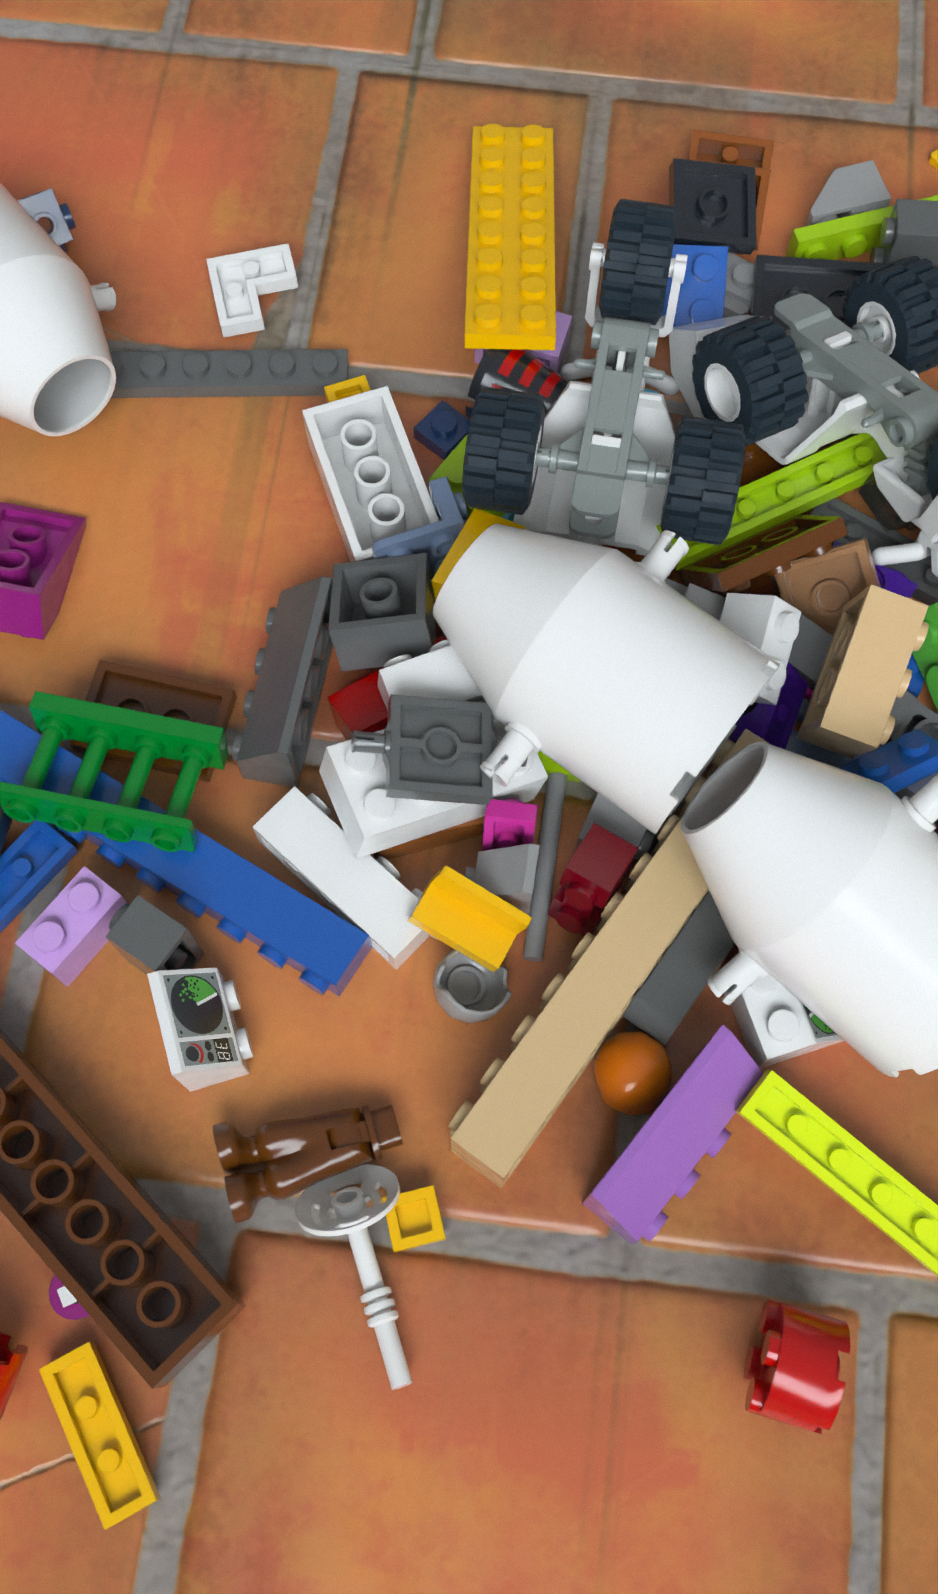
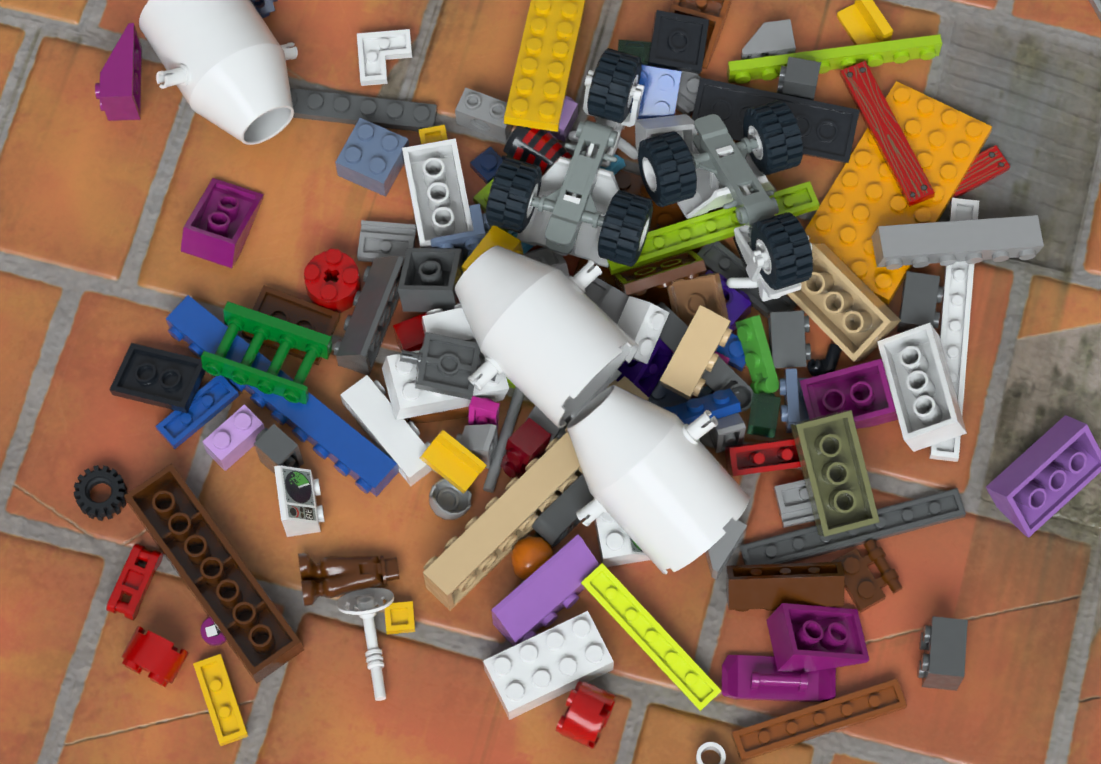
camera: 10 degrees right, 0 degrees up
none -> red brick [304,248,361,313]
none -> sand blue brick [335,118,409,197]
none -> light grey plate [357,220,416,262]
none -> light grey brick [455,88,514,142]
none -> white brick [483,611,614,720]

